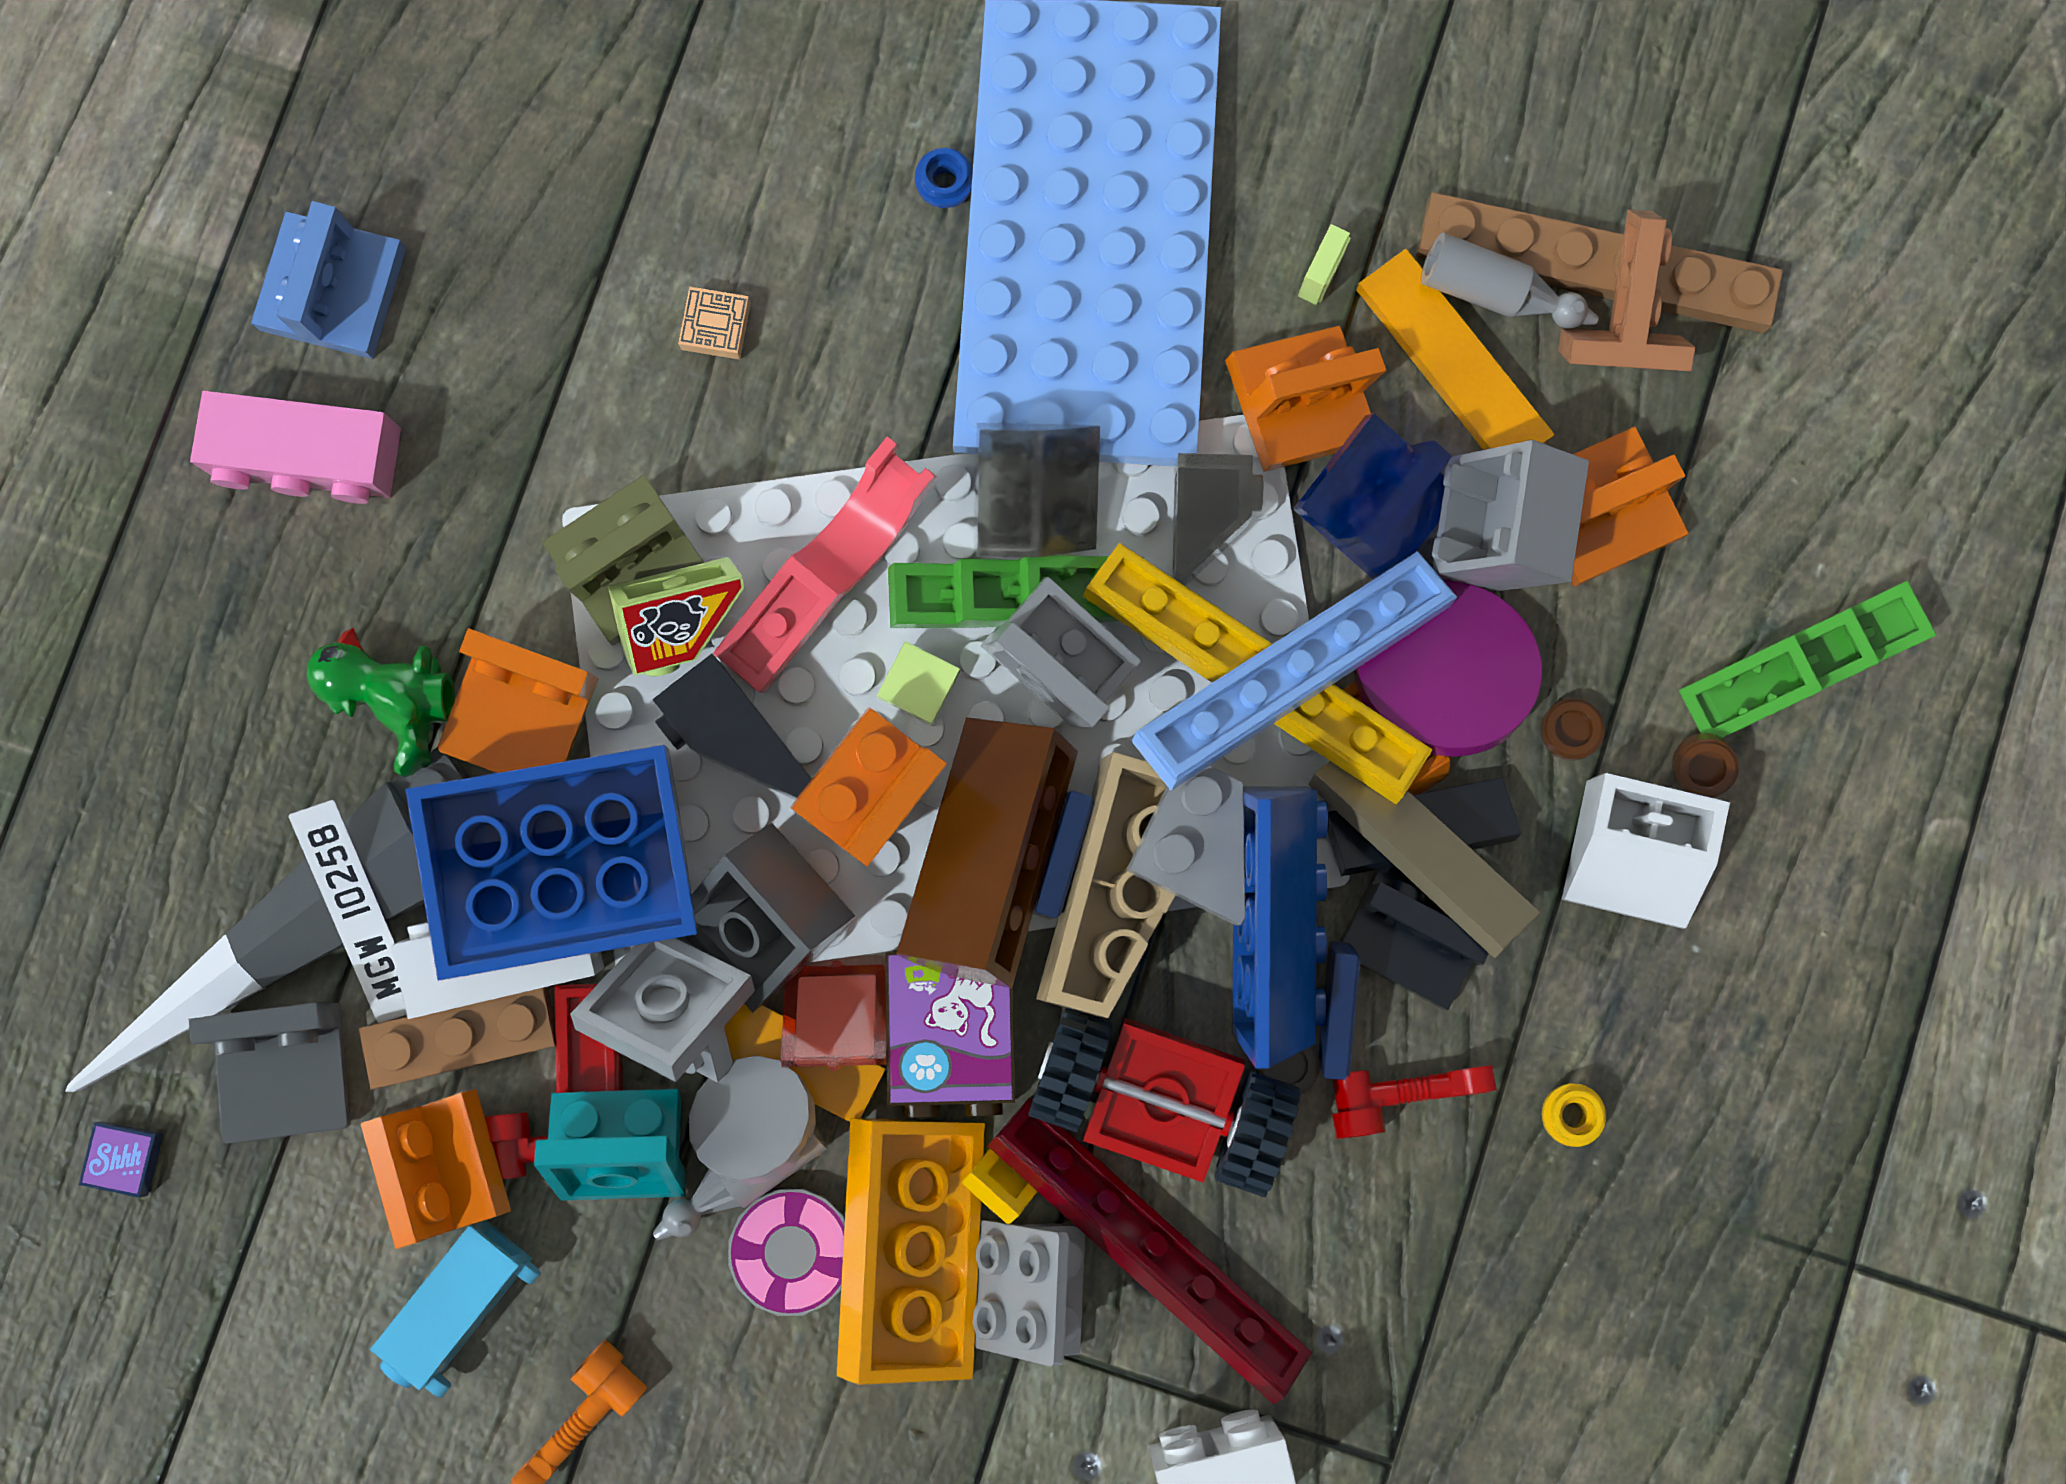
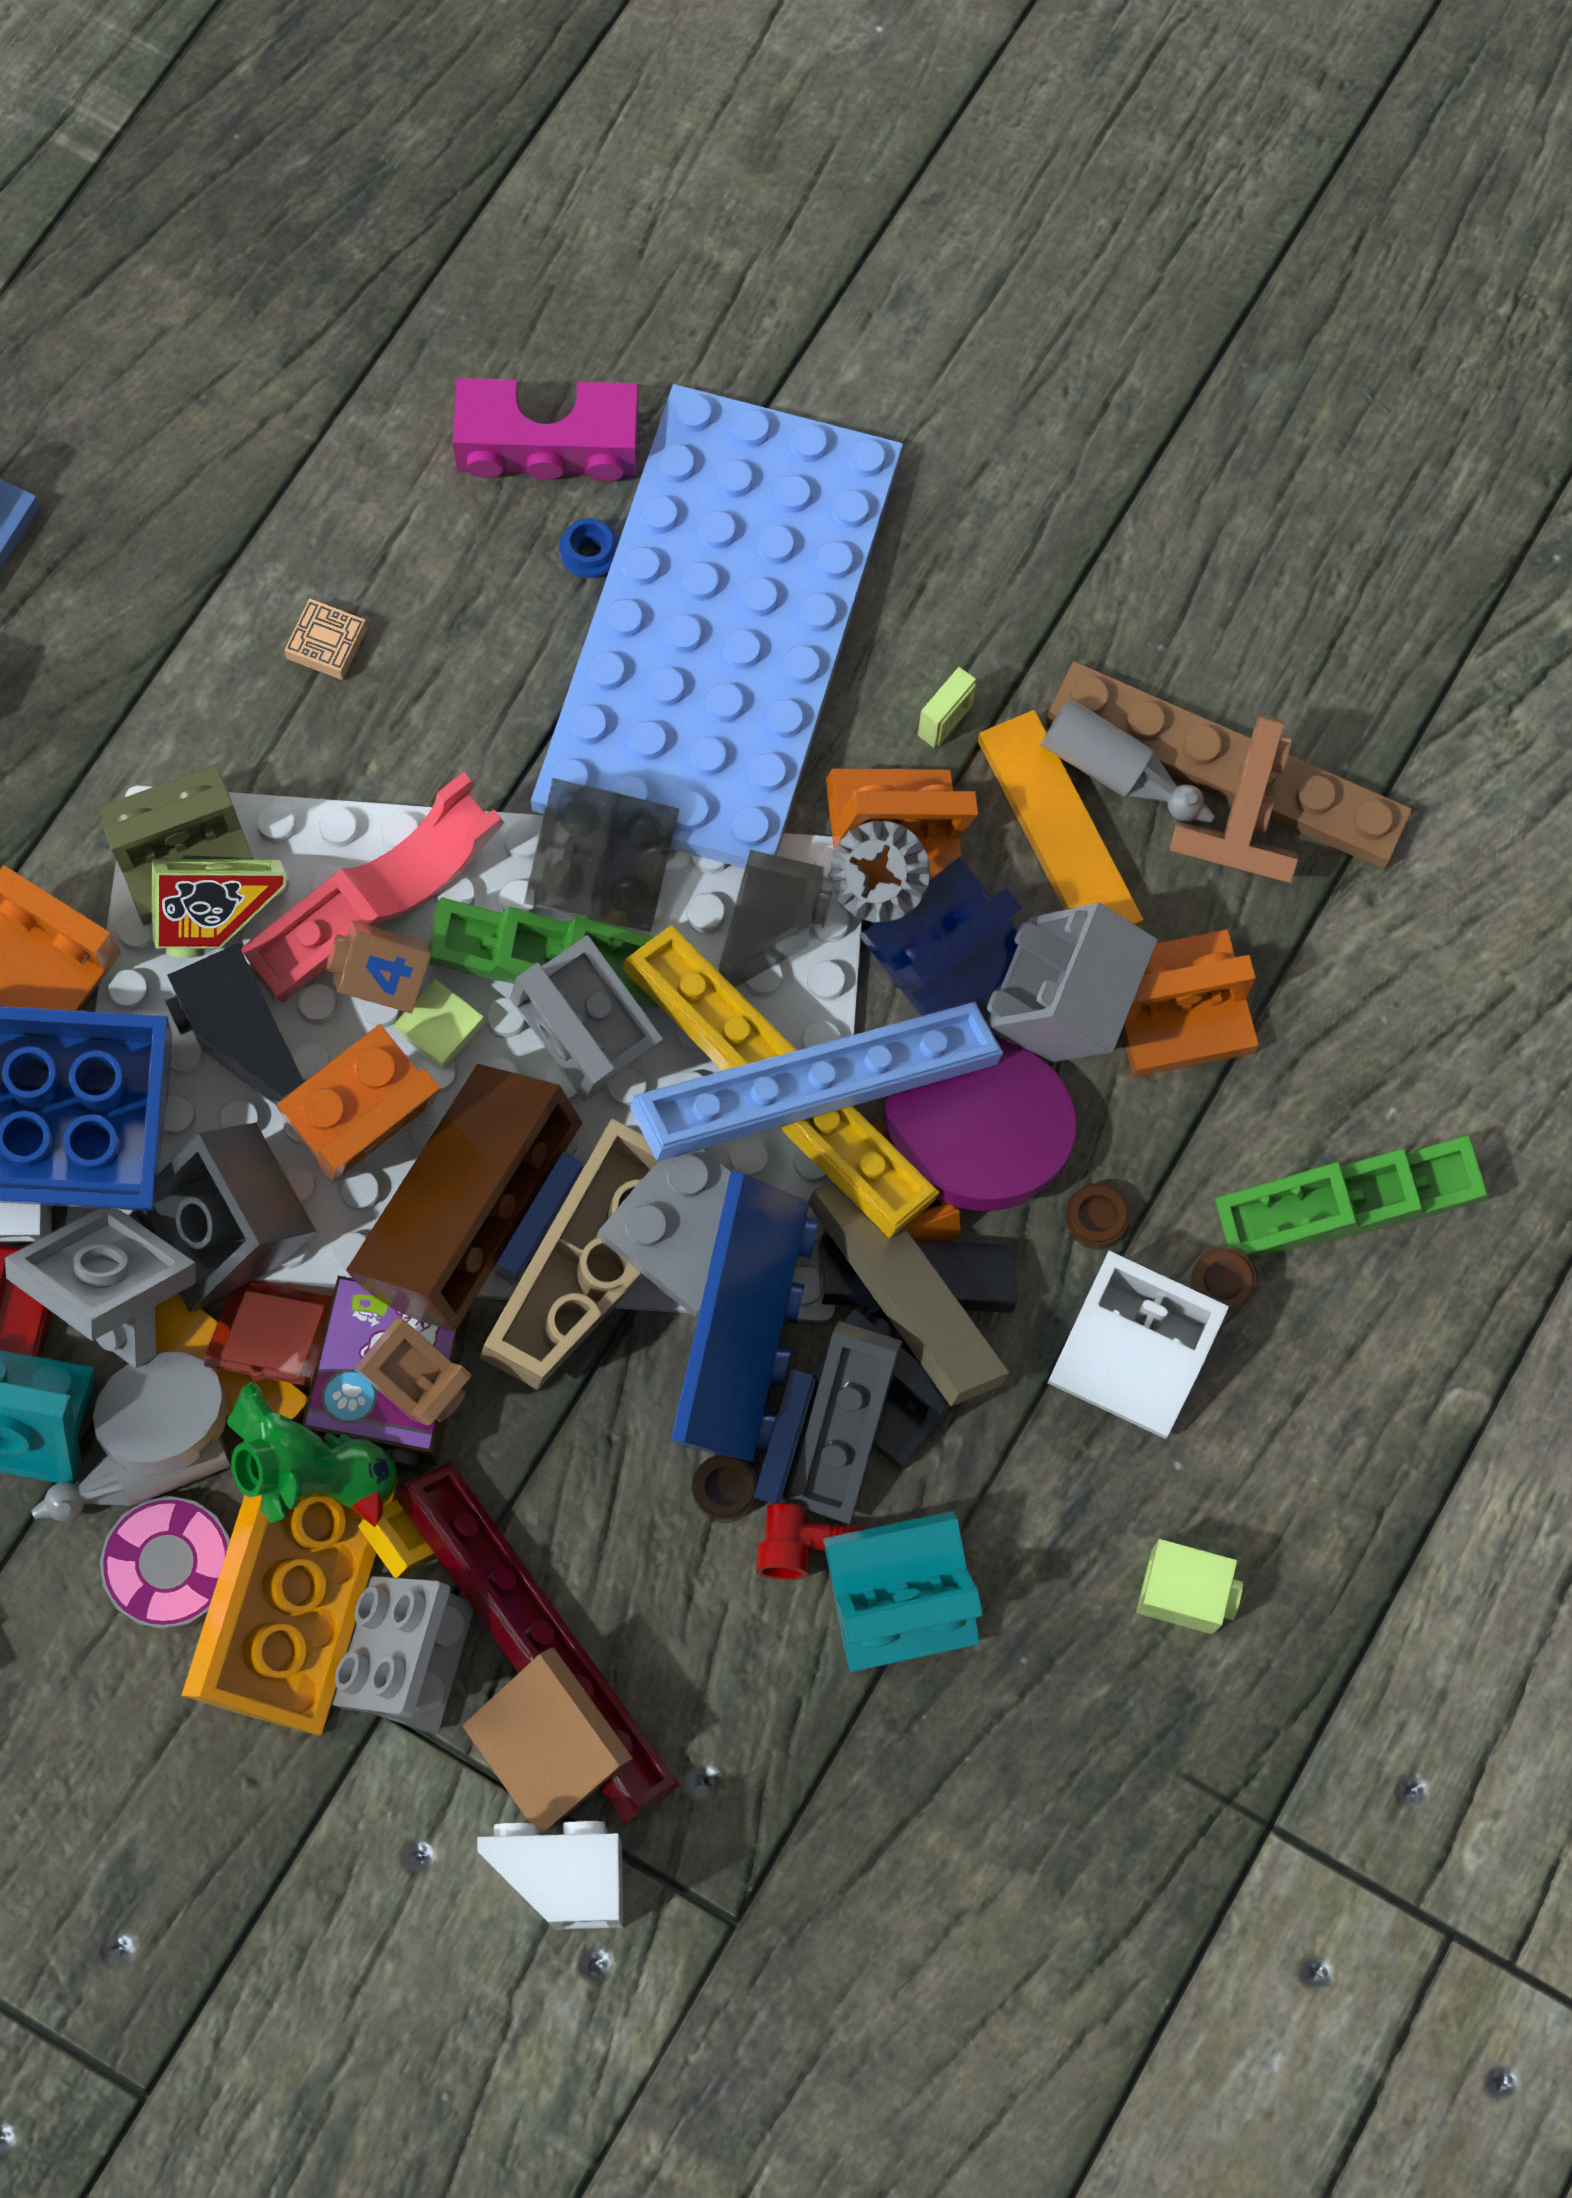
camera: 10 degrees right, 10 degrees down
plate [1028,1007,1301,1197] -> none
yellow plate [1542,1083,1606,1147] -> none
none -> green animal [227,1381,398,1527]
none -> medium nougat brick [327,920,431,1014]
none -> medium nougat bracket [353,1318,471,1426]
none -> dark pink arch [453,378,639,481]
none -> medium nougat tile [462,1647,633,1835]
none -> dark grey plate [788,1321,903,1524]
none -> teal bracket [823,1511,983,1672]
none -> light grey gear [828,821,930,922]
none -> yellowish green brick [1136,1539,1243,1634]

